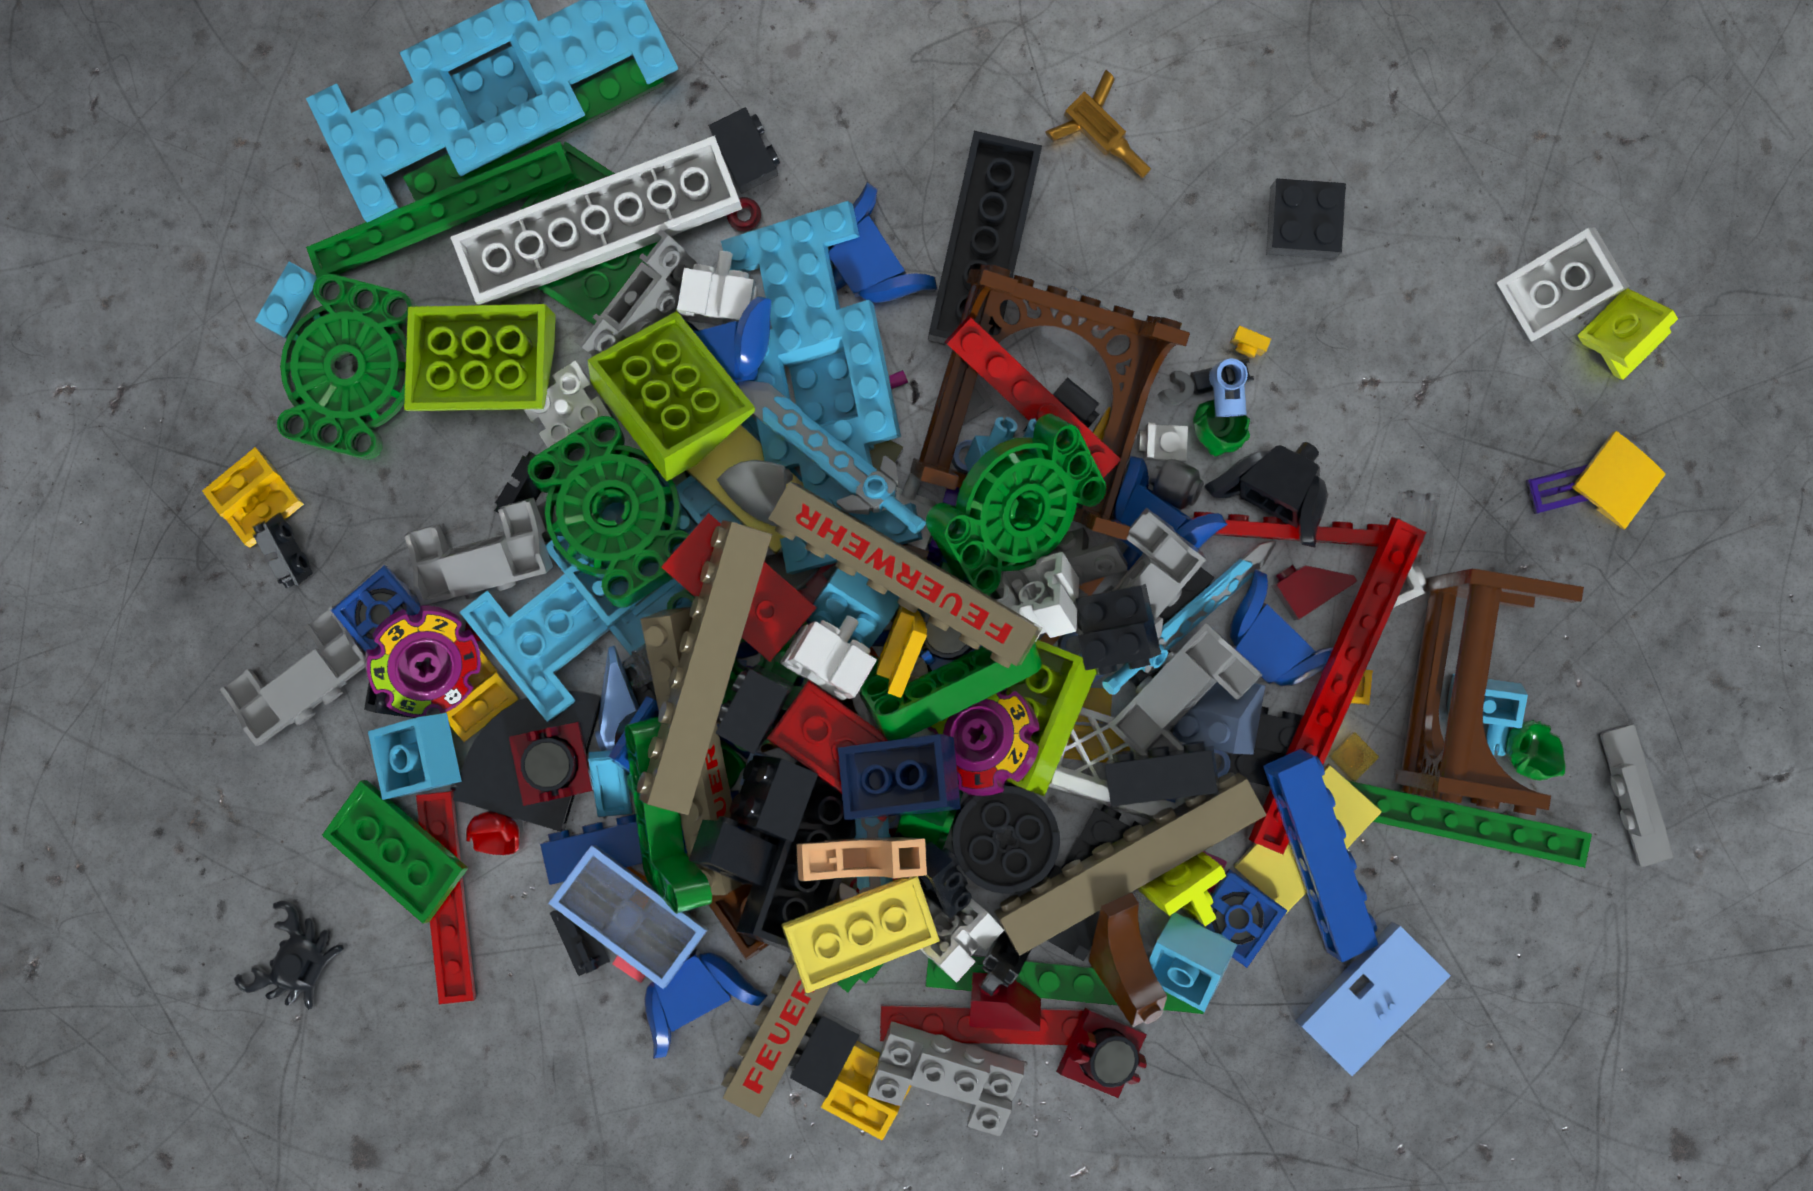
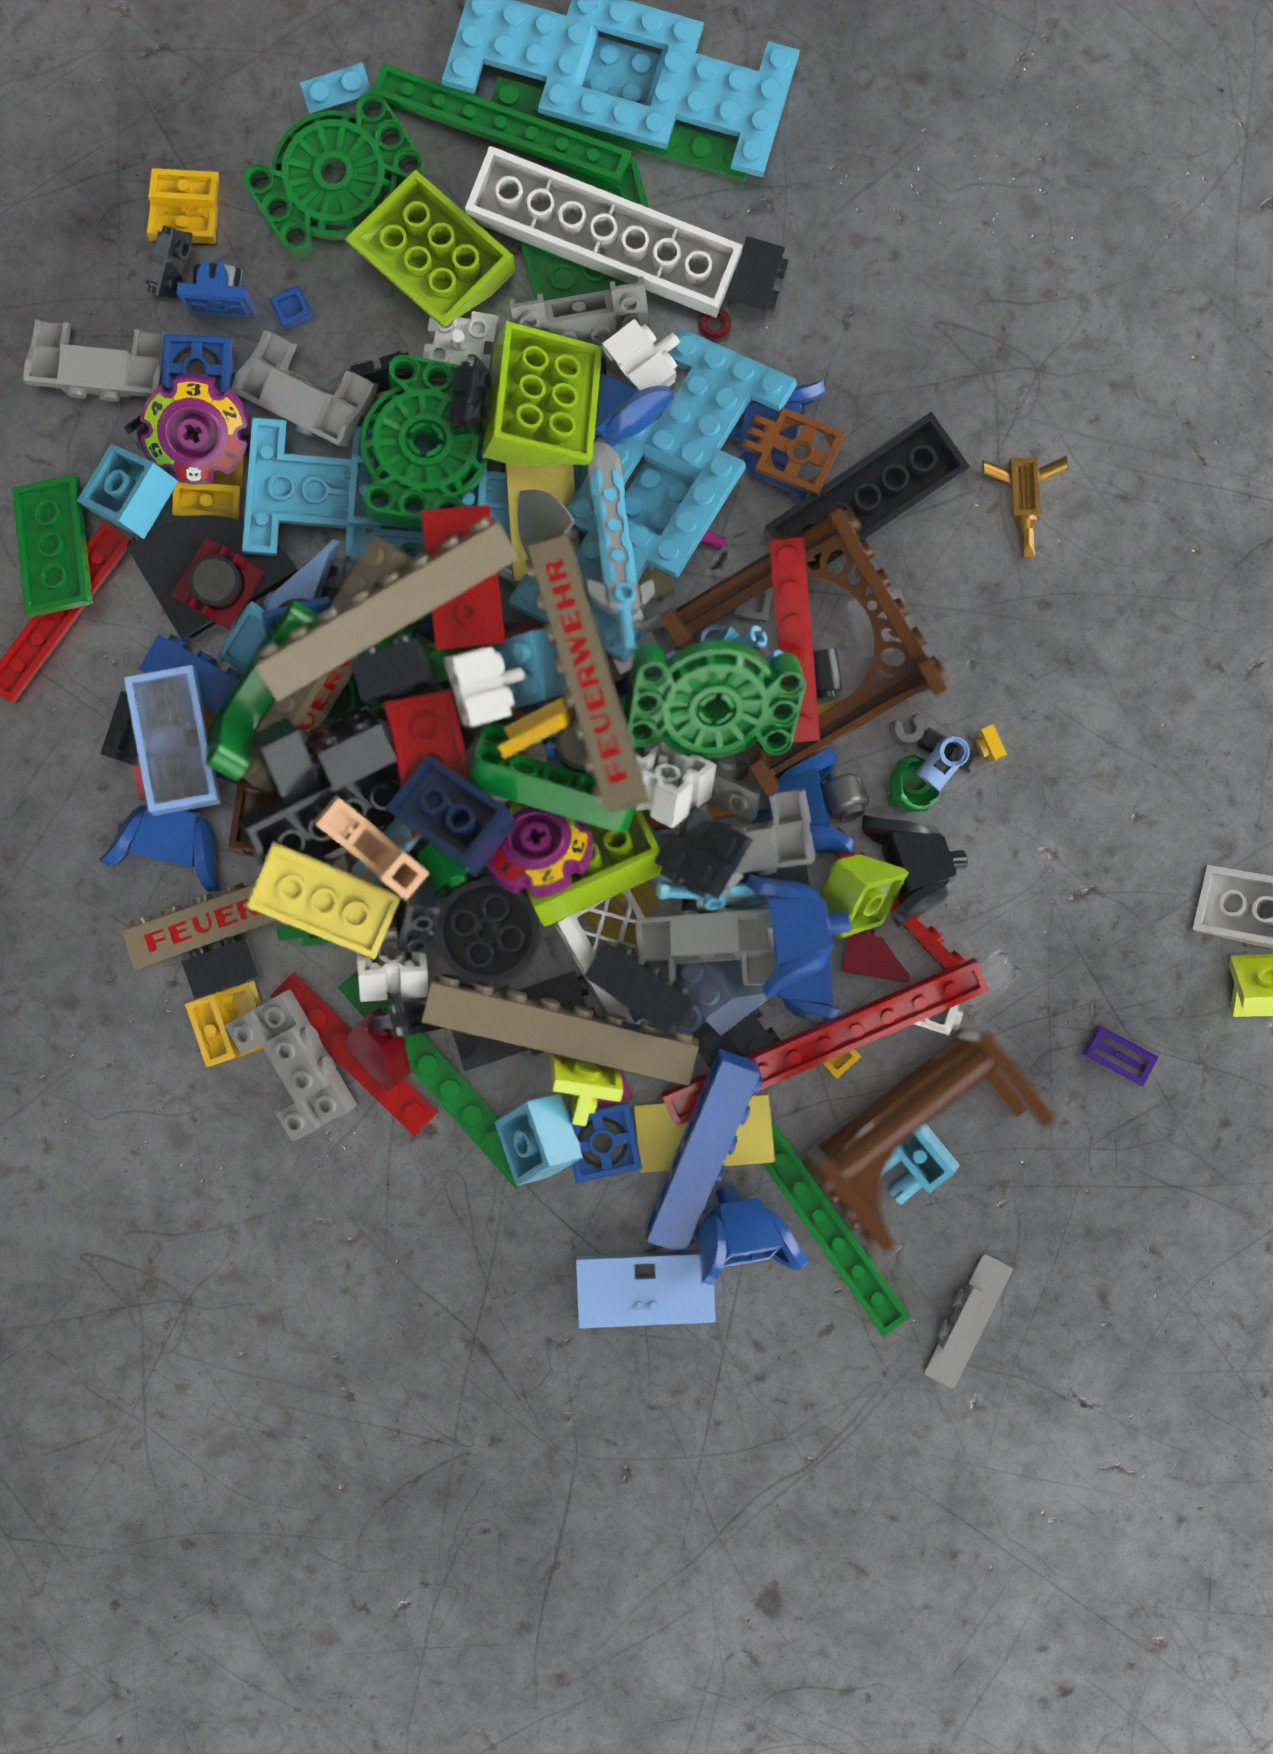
camera: 40 degrees right, 0 degrees up
red hair [466,811,520,855] -> none
piece [1056,1007,1147,1098] -> none
reddish brown arch [1089,892,1167,1028] -> none
white bracket [1138,422,1188,462] -> none
black brick [1266,178,1346,259] -> none
clear yellow plate [1328,732,1379,781] -> none
green hair [1506,720,1566,781] -> none
yellow slope [1572,431,1666,530] -> none
none -> blue piece [177,261,255,317]
none -> blue tile [269,285,314,331]
none -> black hinge [448,357,491,435]
none -> blue torso [698,1185,809,1285]
none -> dark orange piece [741,407,845,497]
none -> blue torso [746,873,852,999]
none -> lime slope [819,854,909,939]

